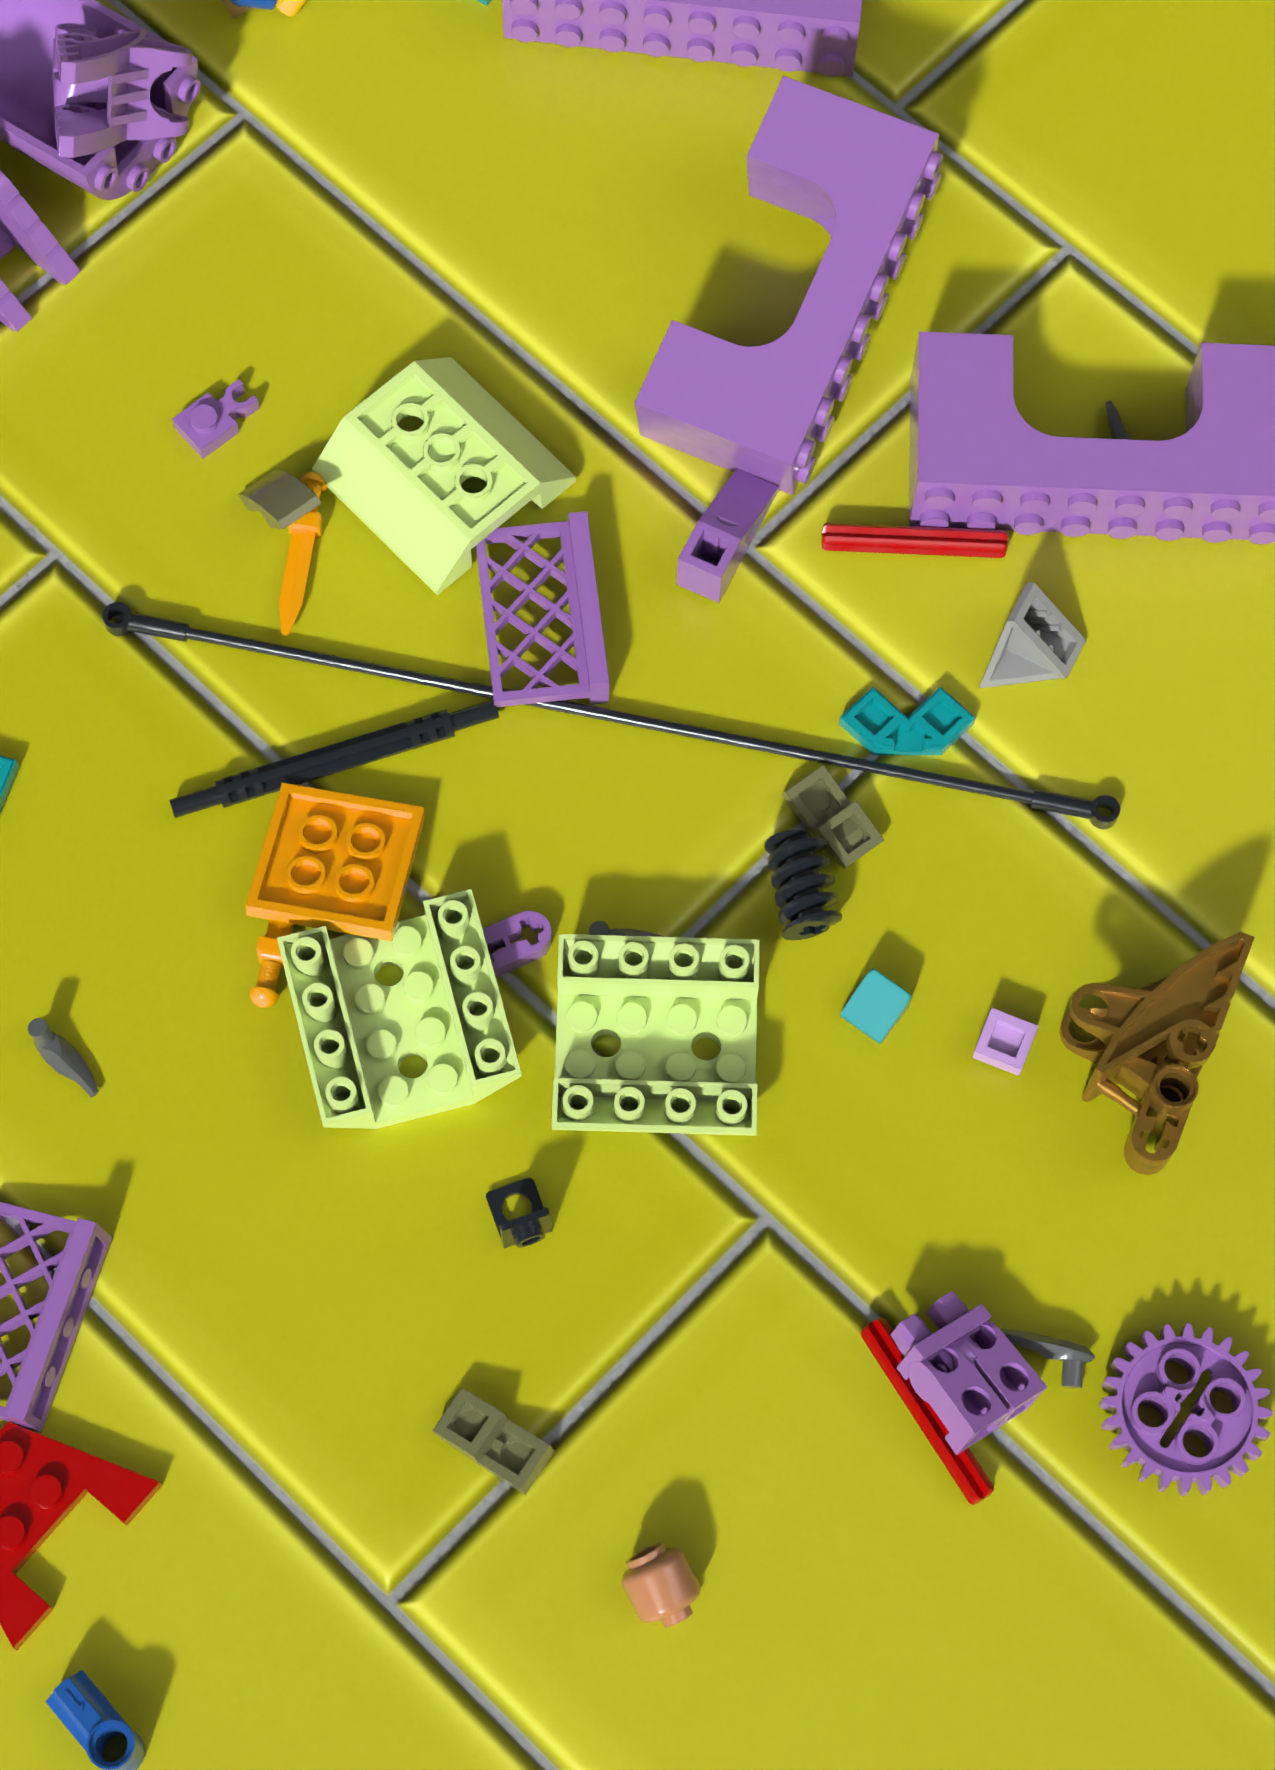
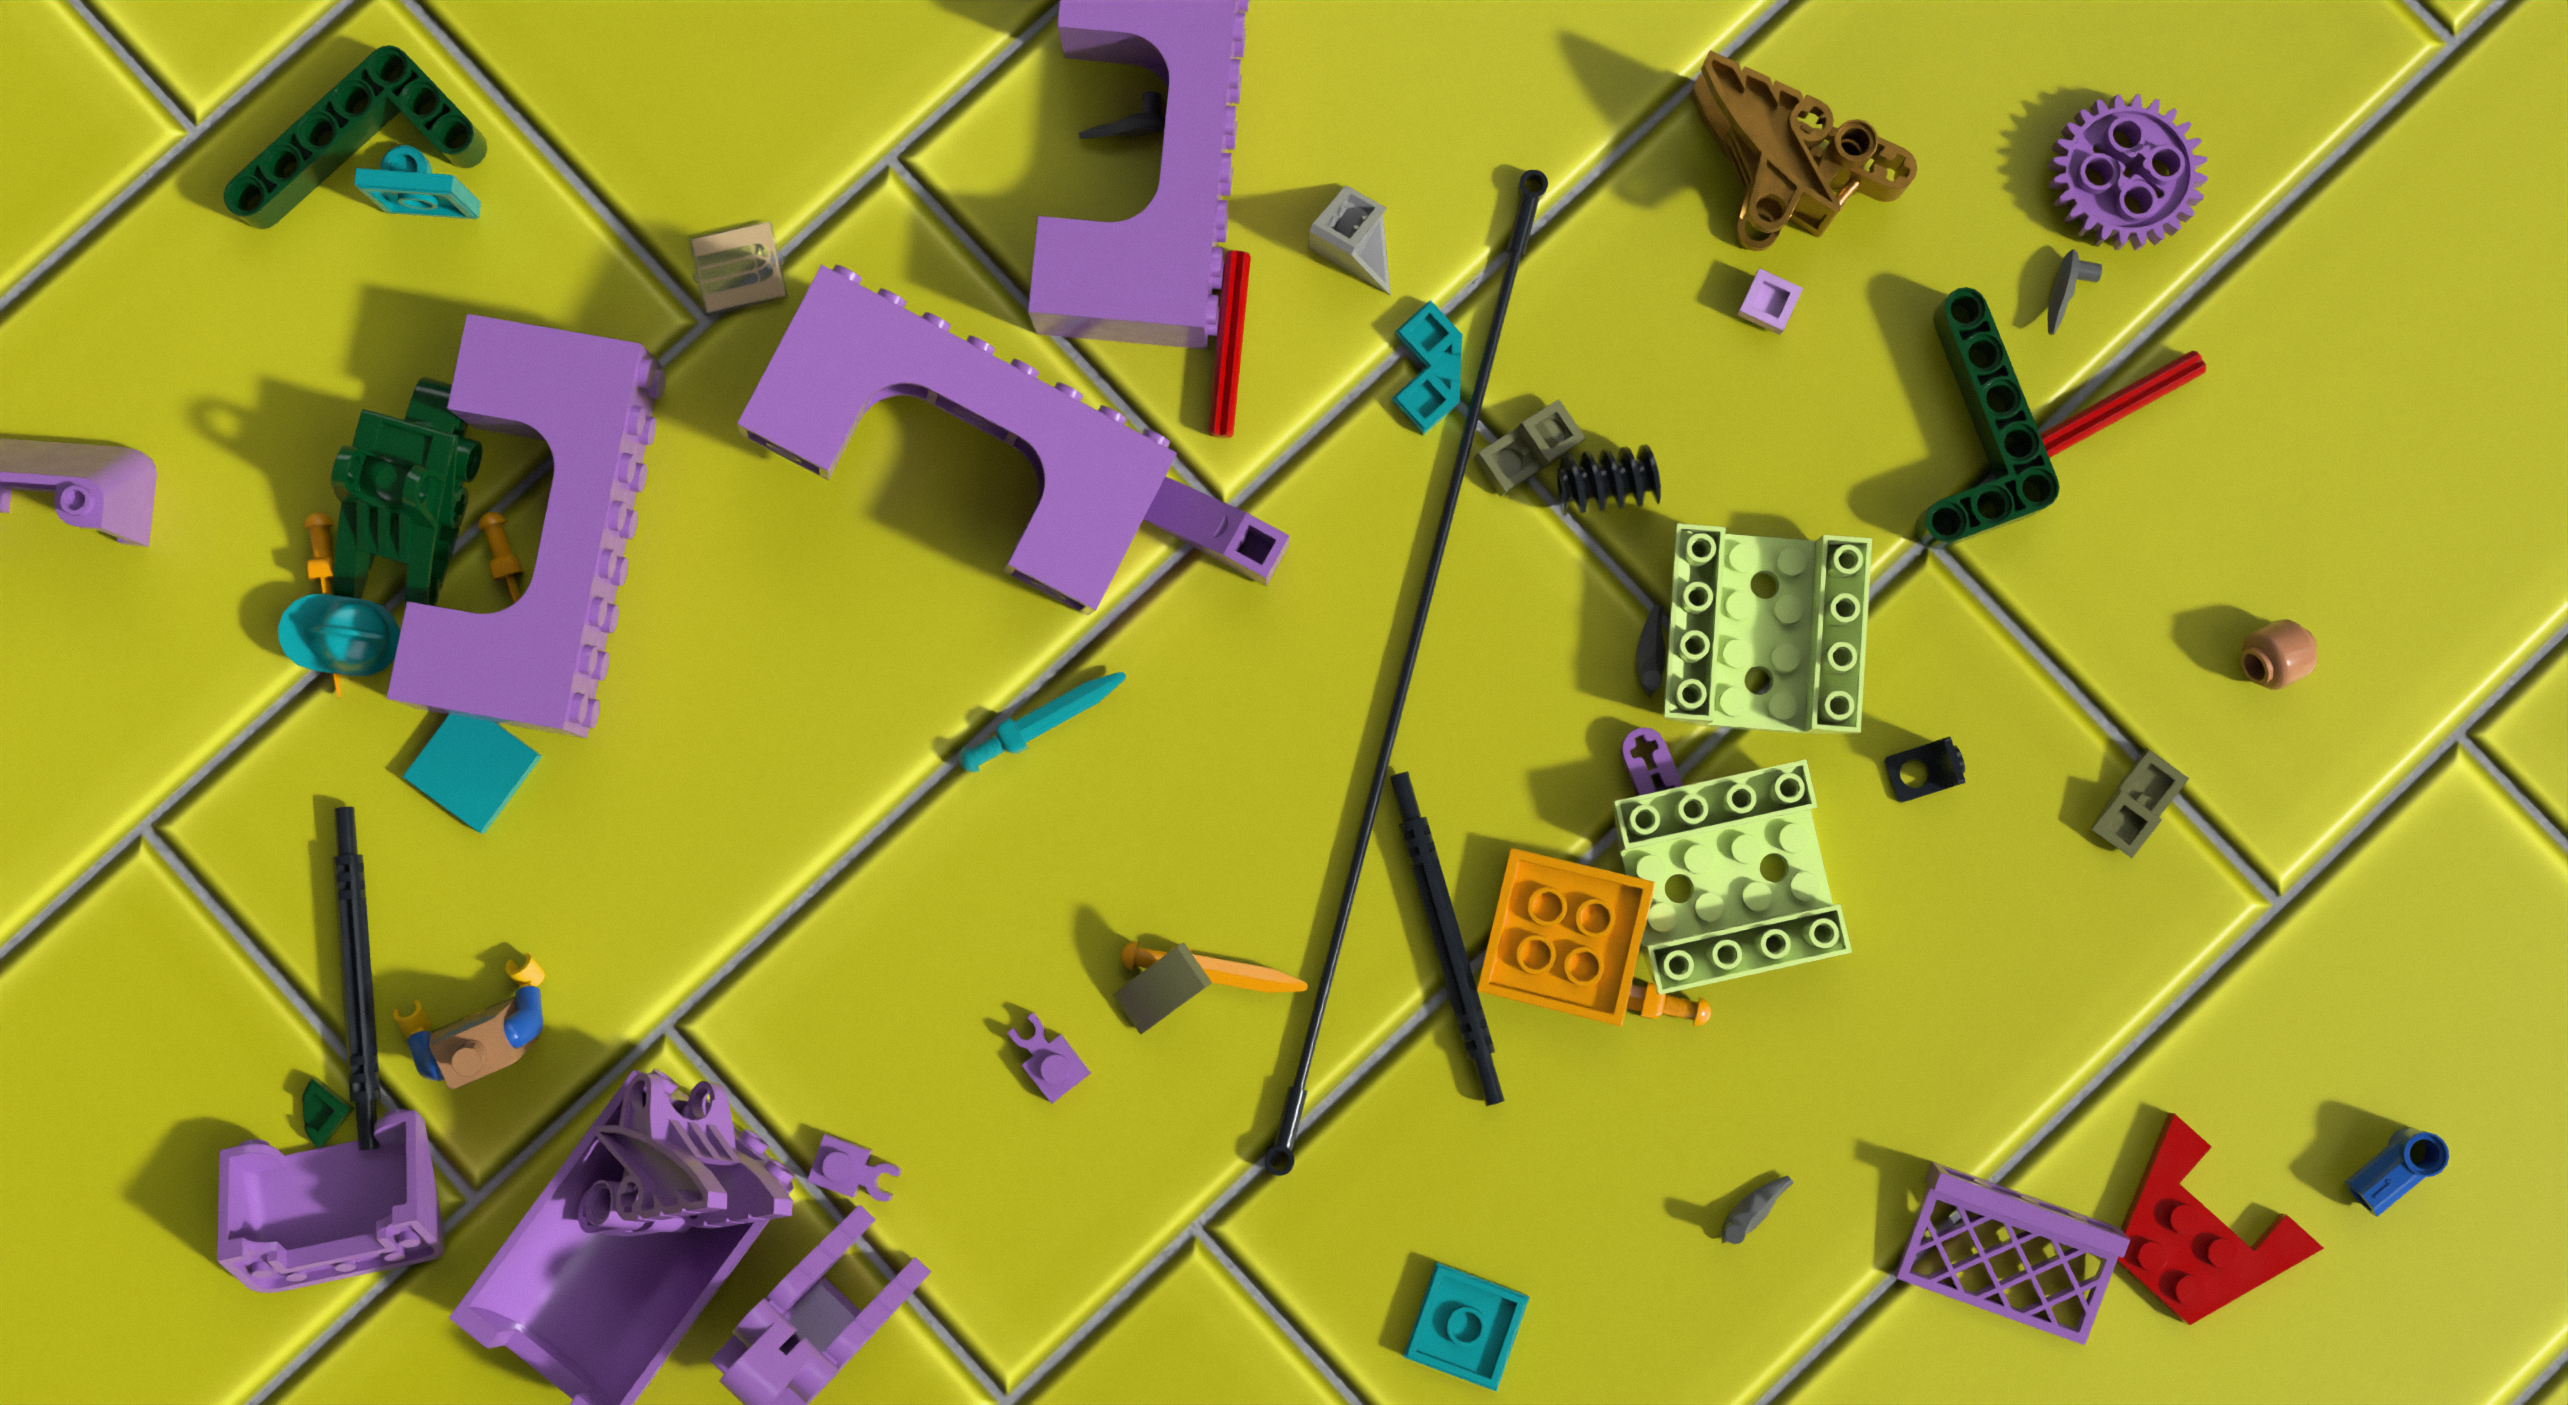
camera: 85 degrees left, 15 degrees up
yellowish green slope [312,357,576,596] -> none
medium lavender fence [476,511,609,707] -> none
slope [840,968,912,1044] -> none
medium lavender hips [891,1291,1047,1455] -> none
none -> piece [689,221,789,316]
none -> medium lavender plate [807,1134,902,1201]
none -> teal sword [959,672,1126,772]
none -> dark green beam [1915,287,2060,550]

